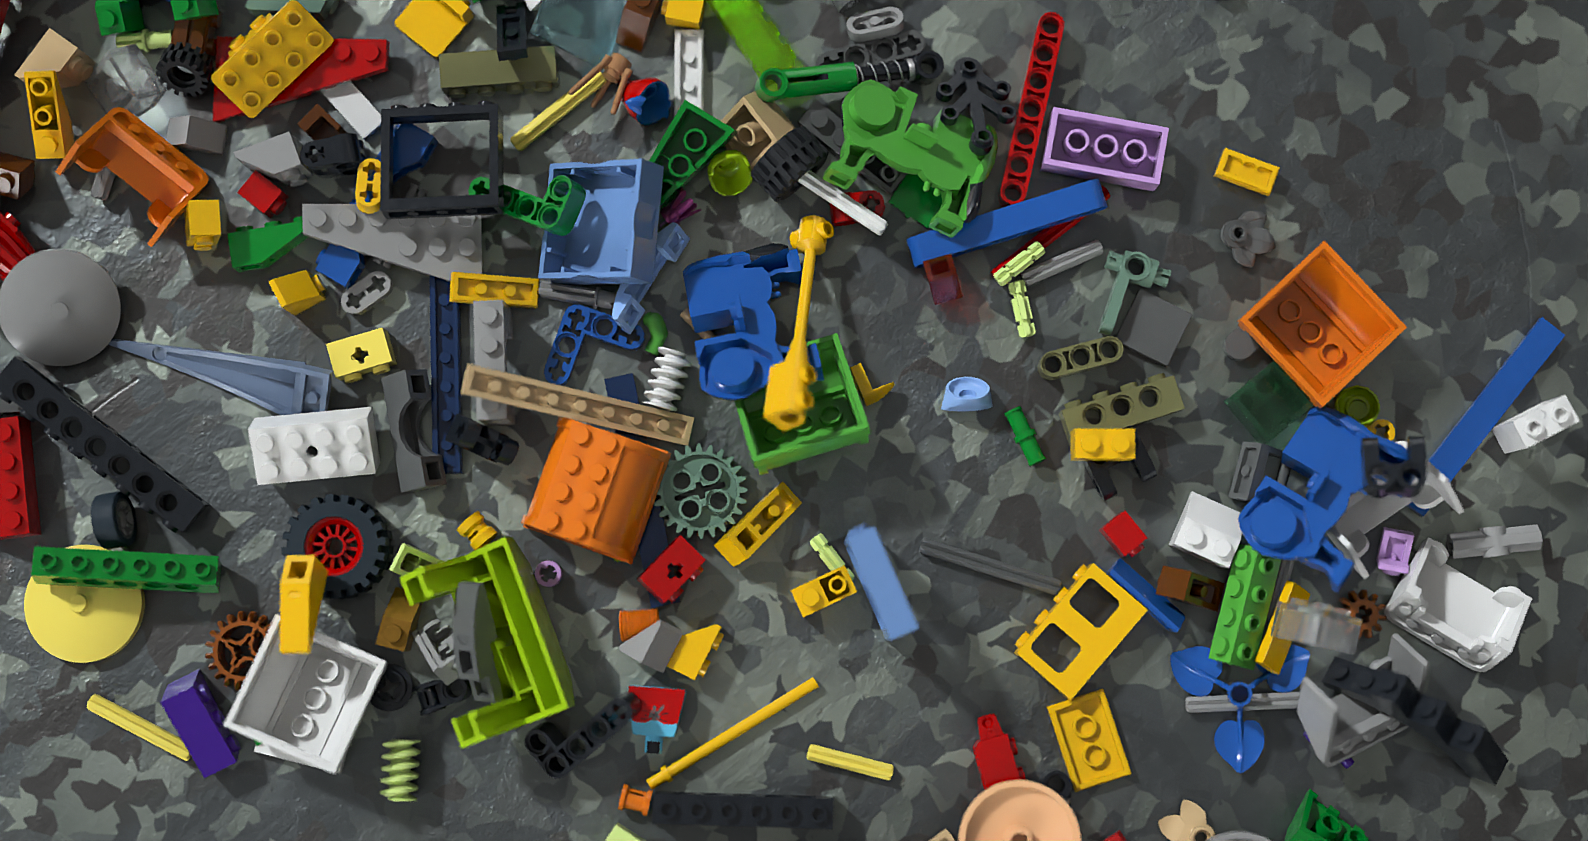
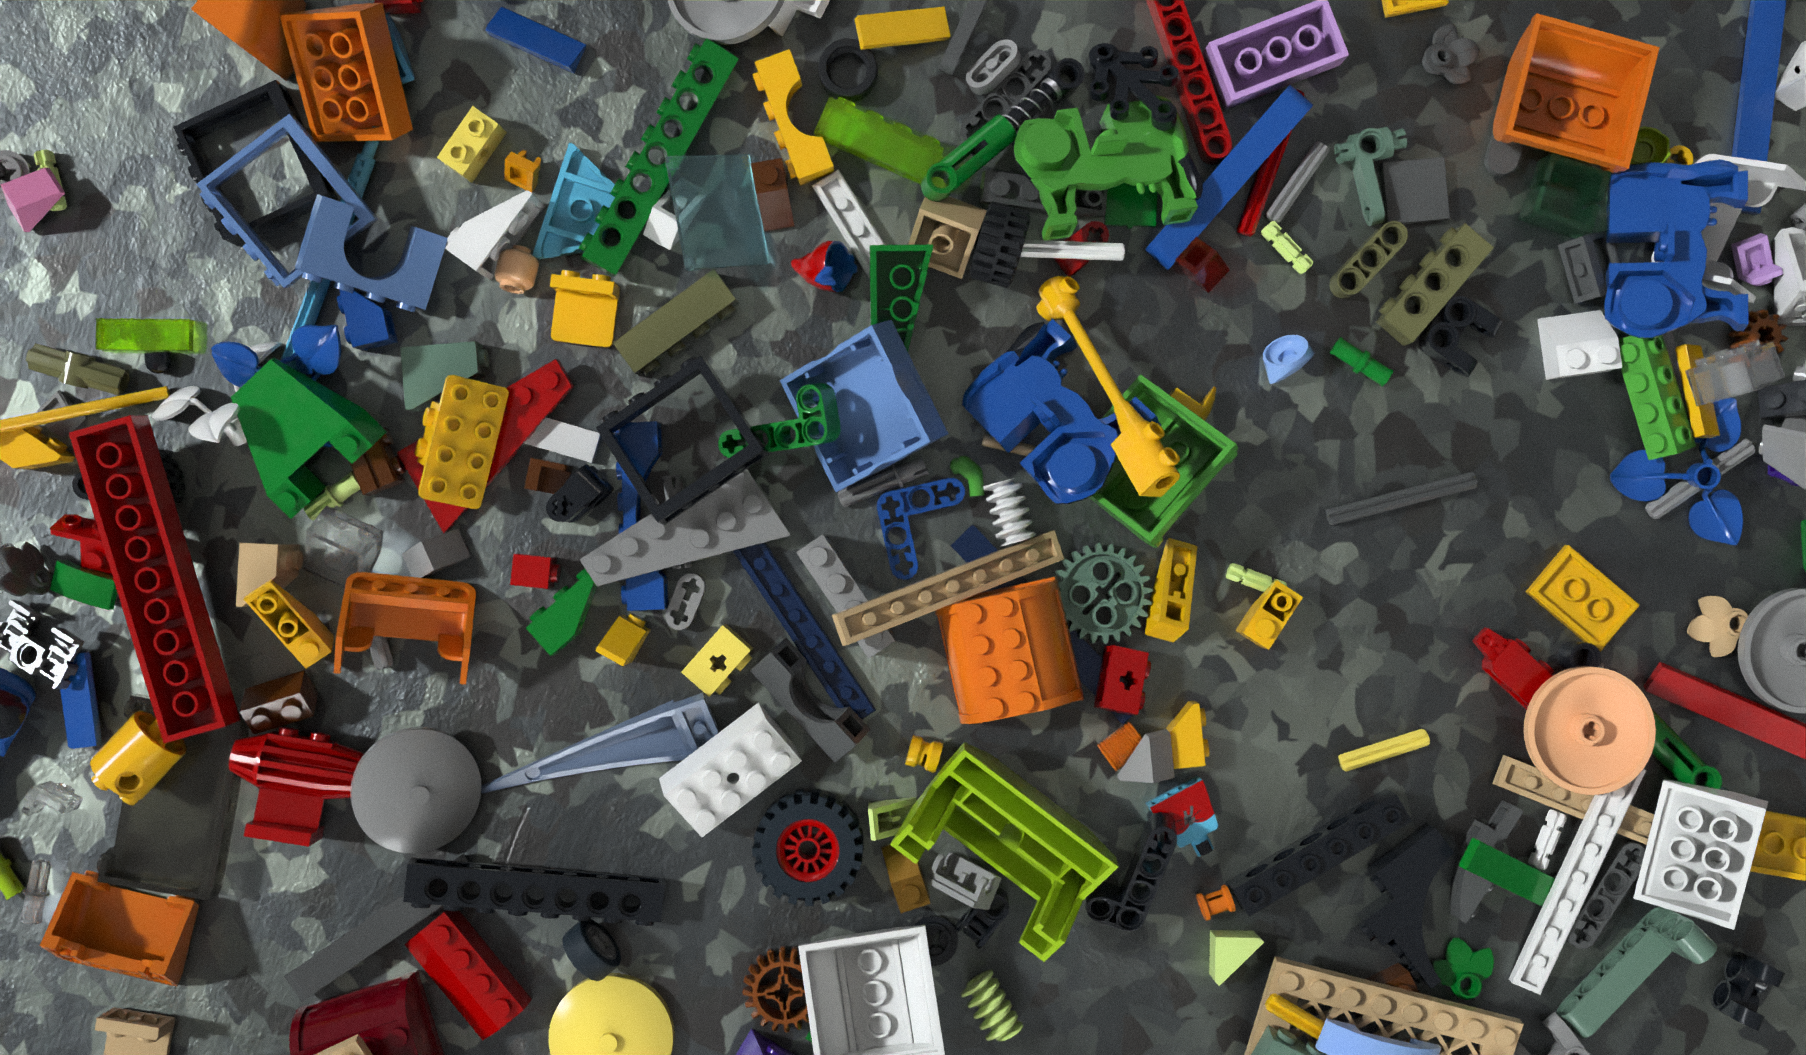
camera: 30 degrees left, 5 degrees up
green brick [31,546,222,593] -> none
black tyre [156,42,214,97] -> none
yellow brick [185,200,221,251] -> none
light grey slope [234,132,314,187] -> none
yellow slope [280,555,328,654] -> none
yellow beam [355,158,381,214] -> none
black piece [445,413,519,466] -> none
yellow tile [449,272,539,309] -> none
dark grey slope [453,581,504,703] -> none
black plate [496,2,528,61] -> none
light yellow axle [510,72,607,151] -> none
lavender bush [535,560,563,587] -> none
medium nougat plant [569,53,633,115] -> none
light blue slope [612,222,690,334] -> none
yellow bar [646,677,819,790] -> none
flat silver piece [659,188,702,227] -> none
lime hair [707,150,753,196] -> none
medium blue window [844,523,919,640] -> none
yellowish green axle [993,241,1045,286] -> none
yellow window [1014,563,1147,700] -> none
yellow brick [1071,429,1135,461] -> none
red brick [1099,510,1147,558] -> none
blue slope [1106,559,1185,632] -> none
slope [1156,565,1225,612] -> none
black piece [1361,436,1428,498] -> none

